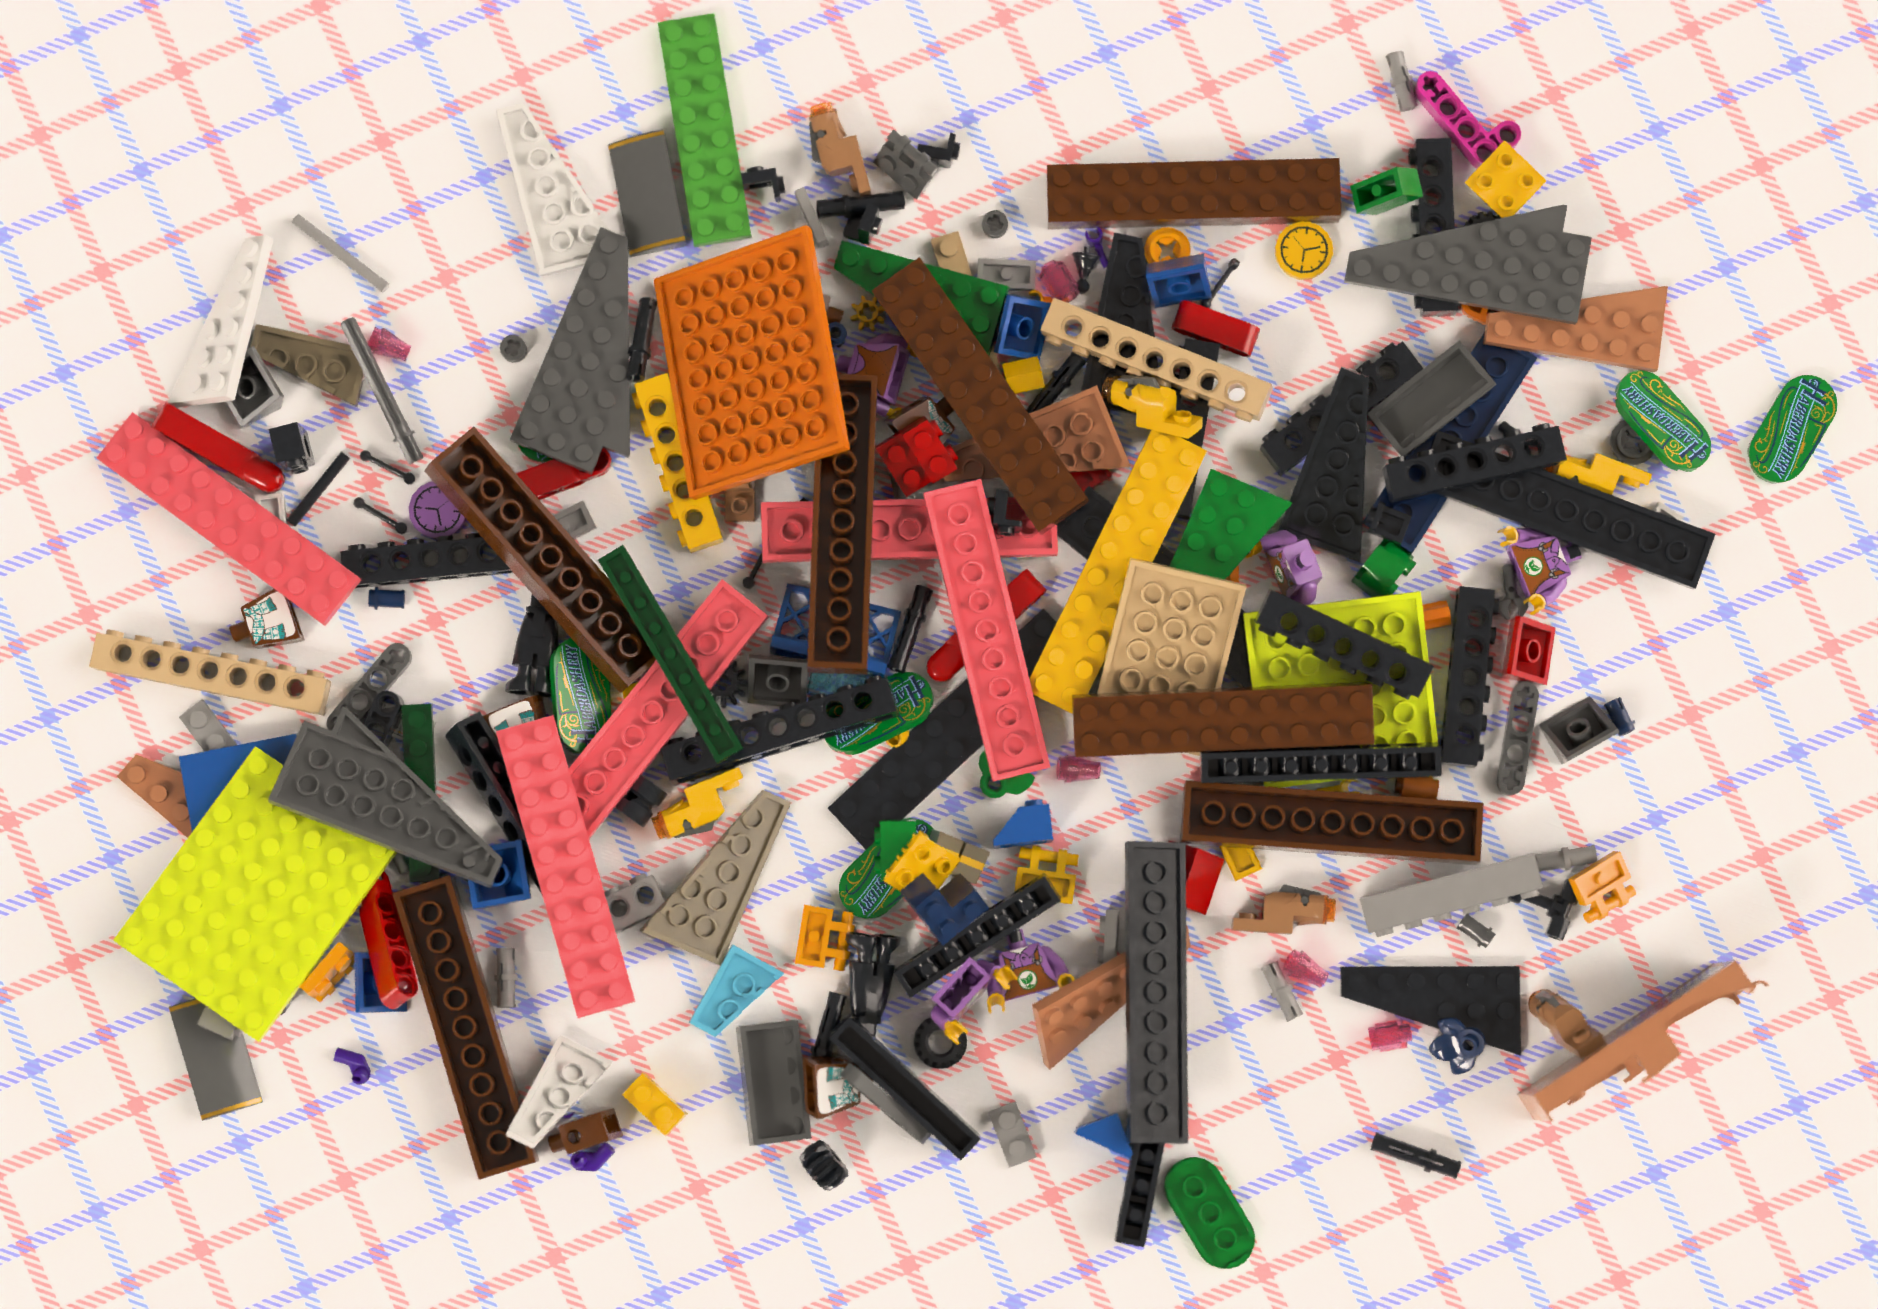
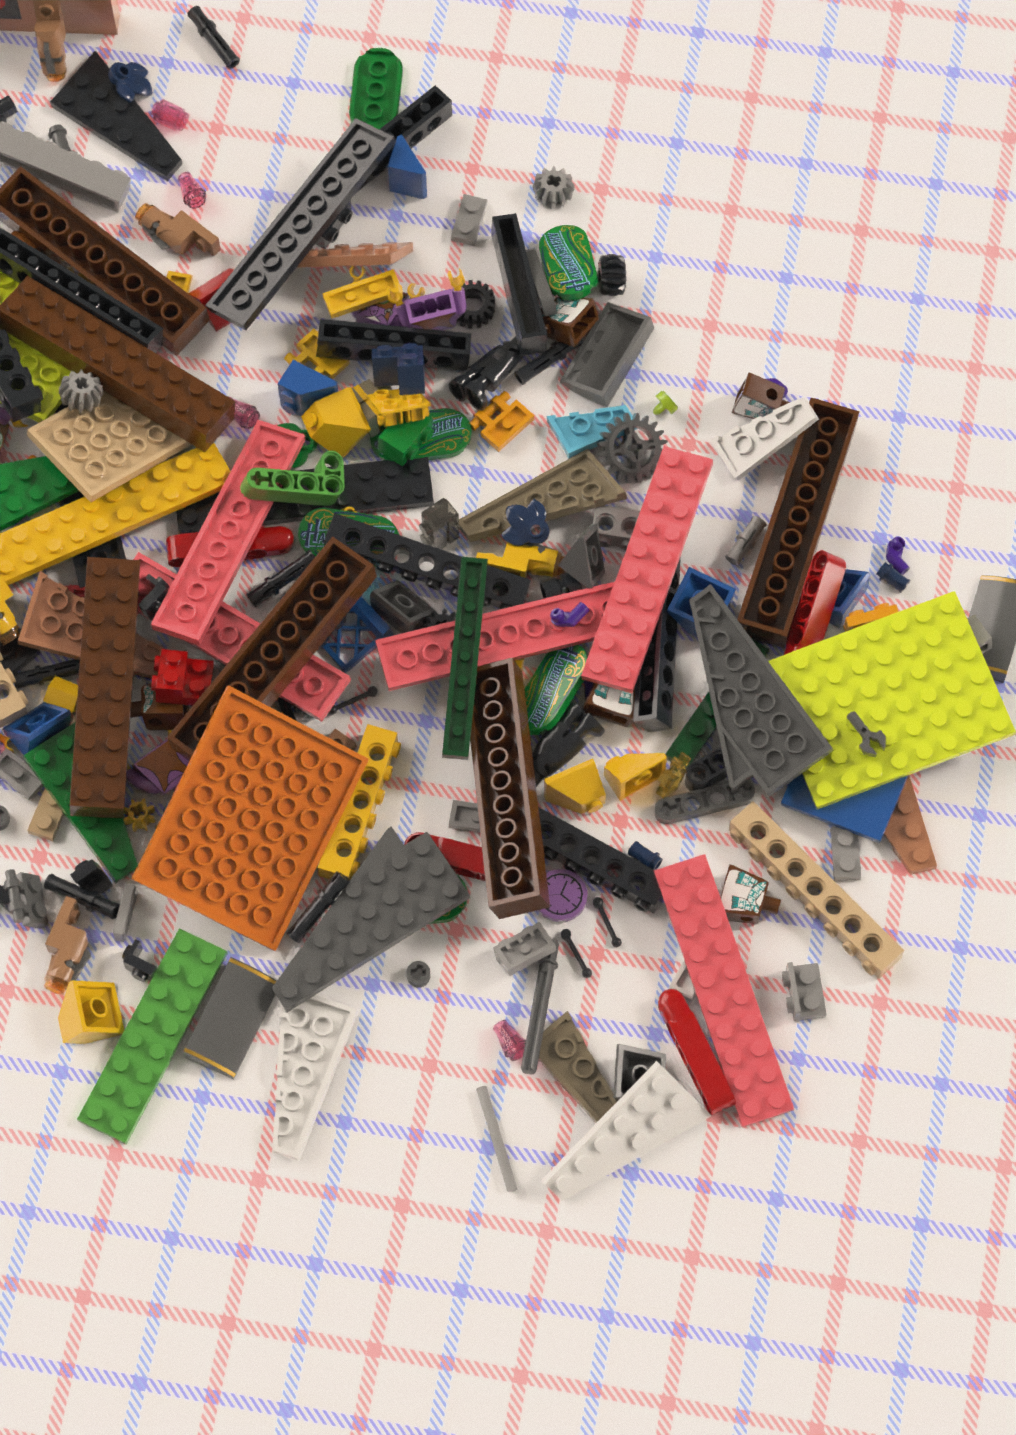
camera: 150 degrees left, 15 degrees down
black brick [268,422,315,474] -> none
black bar [286,451,350,527] -> none
yellow brick [622,1073,688,1136] -> none
light grey plate [1098,909,1120,964] -> none
light grey pin [1261,960,1304,1022] -> none
none -> yellow slope [58,980,124,1044]
none -> light grey gear [59,369,103,414]
none -> bright green beam [240,451,345,506]
none -> yellow slope [301,387,371,458]
none -> yellow plate [322,269,400,319]
none -> clear smoke brick [419,498,459,549]
none -> light grey bracket [493,922,557,976]
none -> dark blue plate [501,499,550,546]
none -> light grey gear [533,165,575,209]
none -> green tile [539,225,598,301]
none -> yellow slope [544,758,606,814]
none -> dark purple arm [550,602,589,627]
none -> dark grey slope [558,523,605,588]
none -> dark grey gear [597,413,668,483]
none -> yellow slope [603,753,667,801]
none -> lime tile [653,390,678,415]
none -> clear yellow plate [655,752,691,799]
none -> light grey bracket [782,962,827,1021]
none -> dark grey bar [847,711,886,757]
none -> dark blue pin [876,562,911,593]

